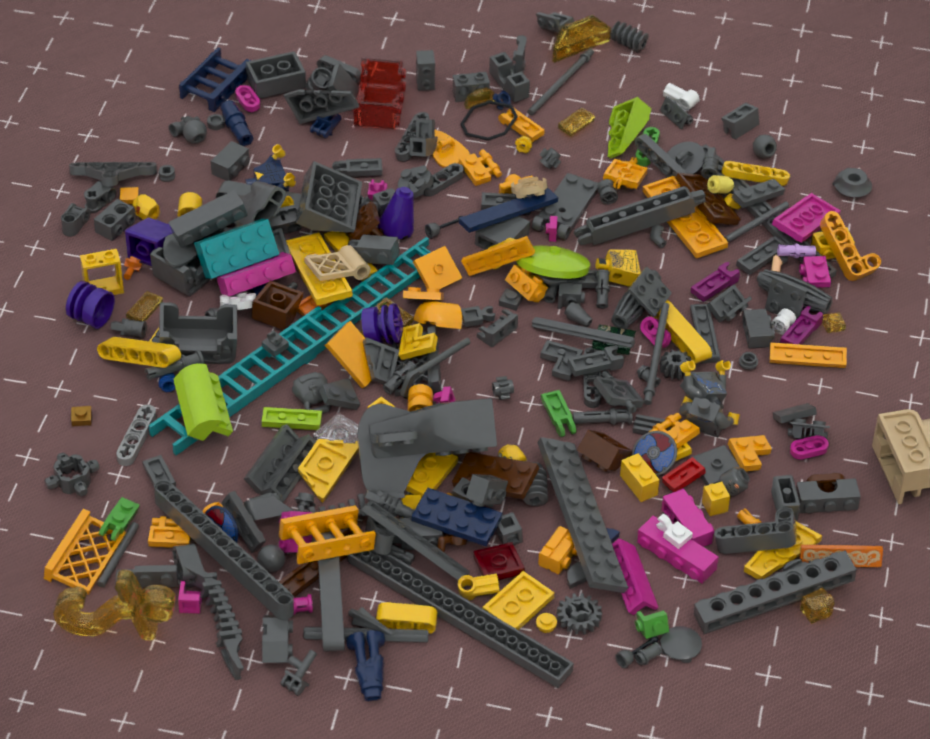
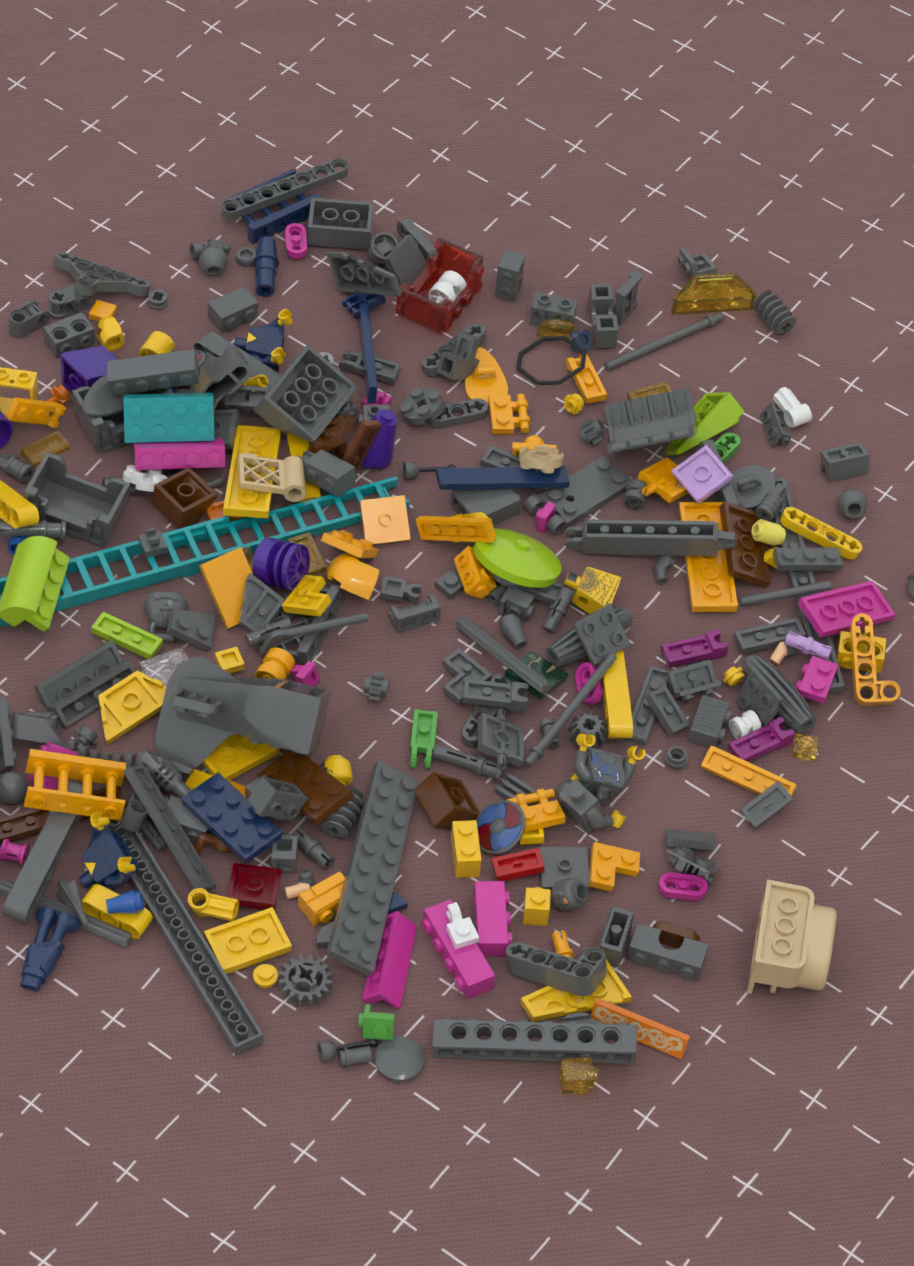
camera: 20 degrees right, 5 degrees up
none -> light orange plate [5,397,67,428]
none -> dark blue torso [79,812,141,888]
none -> blue cone [106,889,144,914]
none -> dark grey beam [221,158,348,220]
none -> arm [284,869,315,899]
none -> dark grey pin [293,828,335,870]
none -> copper tile [342,420,382,476]
none -> dark blue tile [358,303,378,404]
none -> white wheel [428,270,467,311]
none -> dark grey hinge [604,387,697,454]
none -> dark grey plate [645,686,690,736]
none -> lavender plate [671,444,734,505]
none -> yellow plate [723,666,745,687]
none -> dark grey plate [741,781,793,829]

